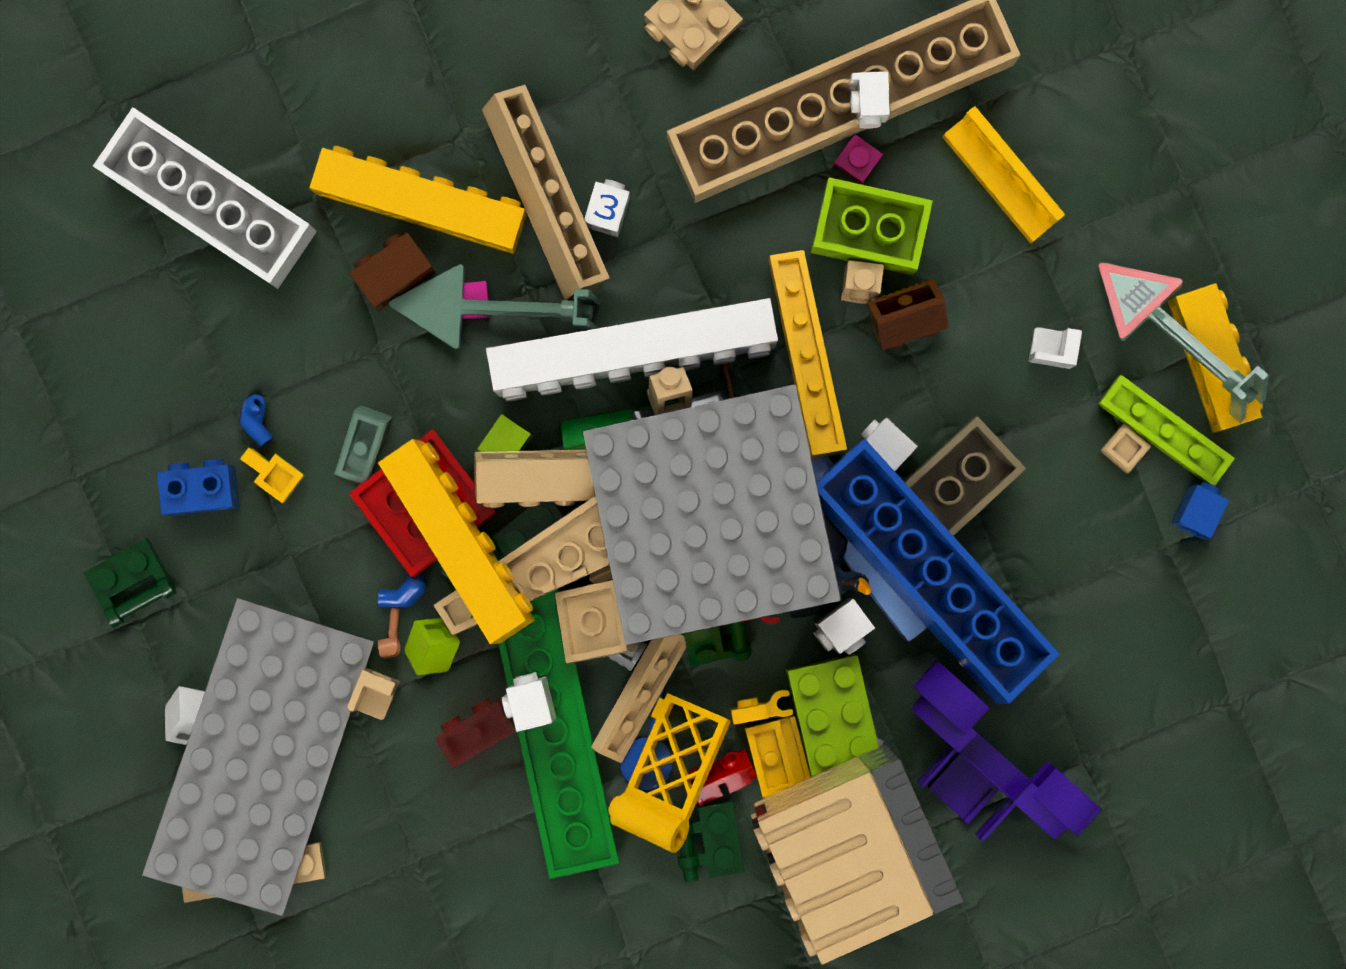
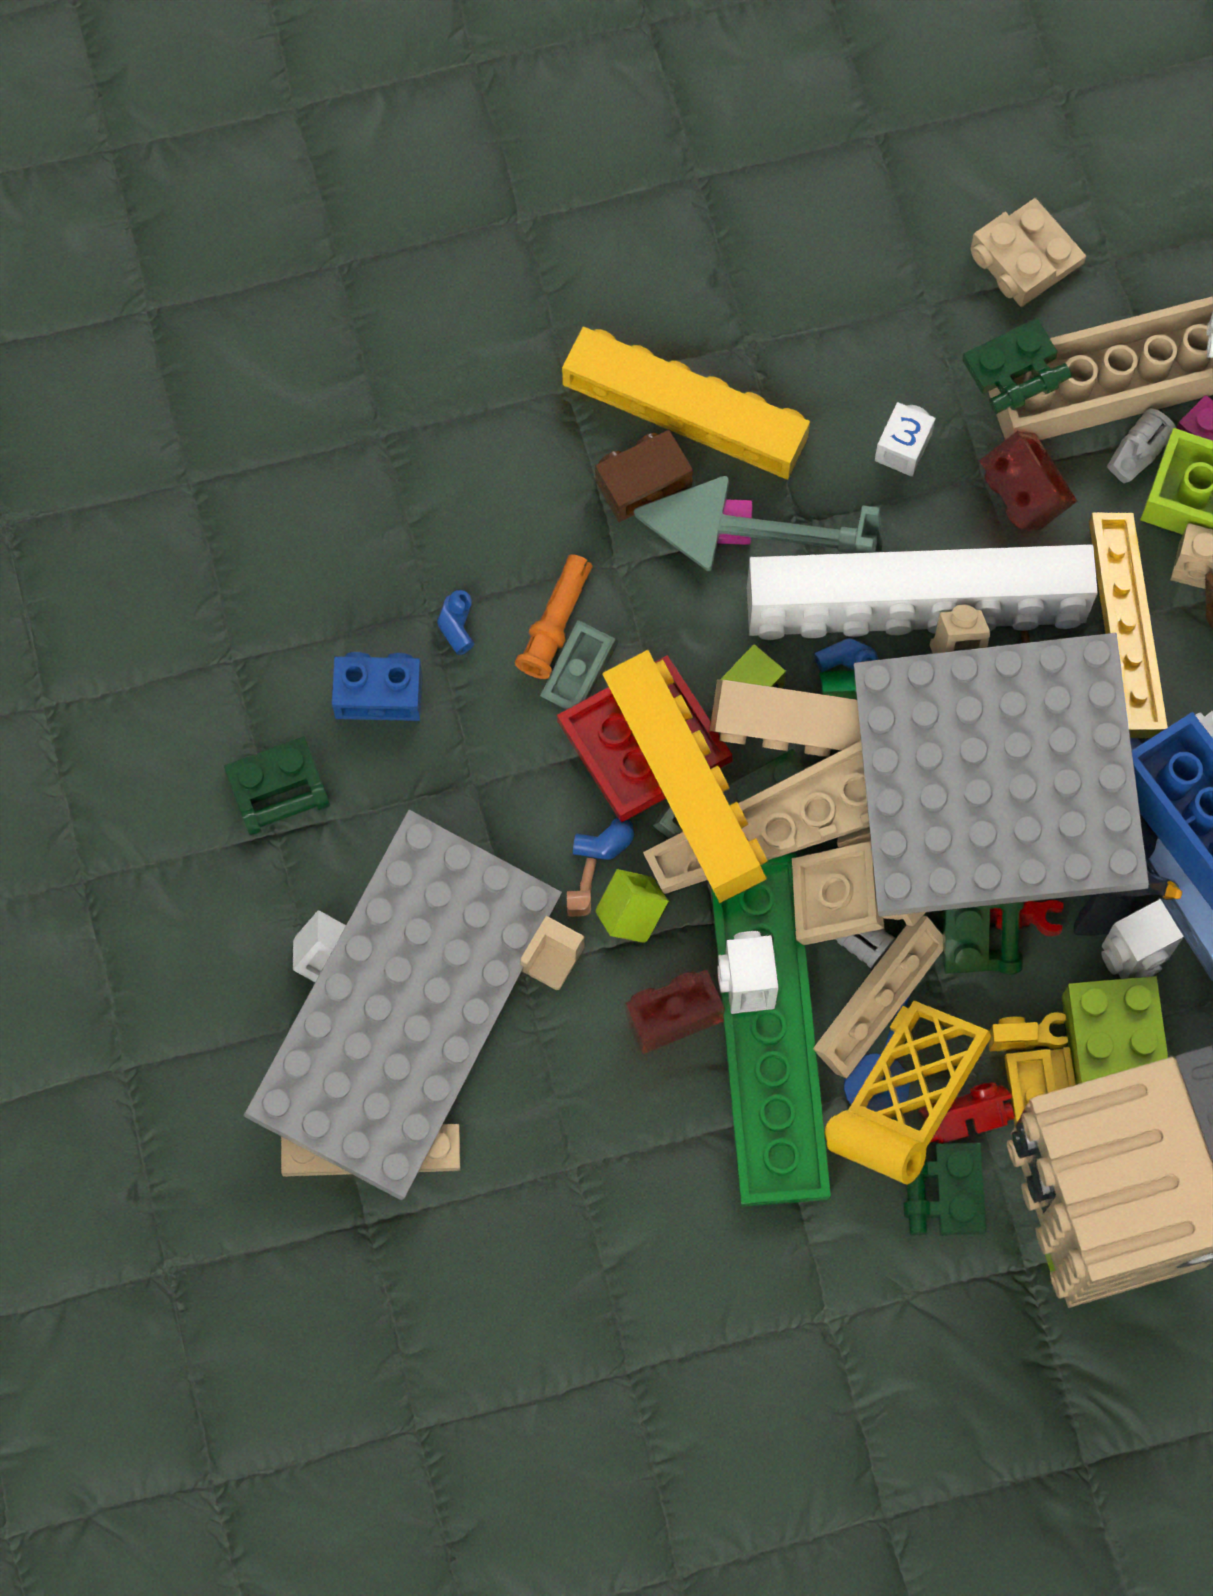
camera: 10 degrees right, 15 degrees down
white brick [93,107,317,289] -> none
yellow plate [240,447,305,503] -> none
tan brick [482,85,610,300] -> none
none -> orange pin [515,554,593,679]
none -> blue arm [814,638,879,672]
none -> dark green plate [962,318,1072,414]
none -> clear red brick [979,431,1078,531]
none -> light grey hinge [1107,408,1176,483]

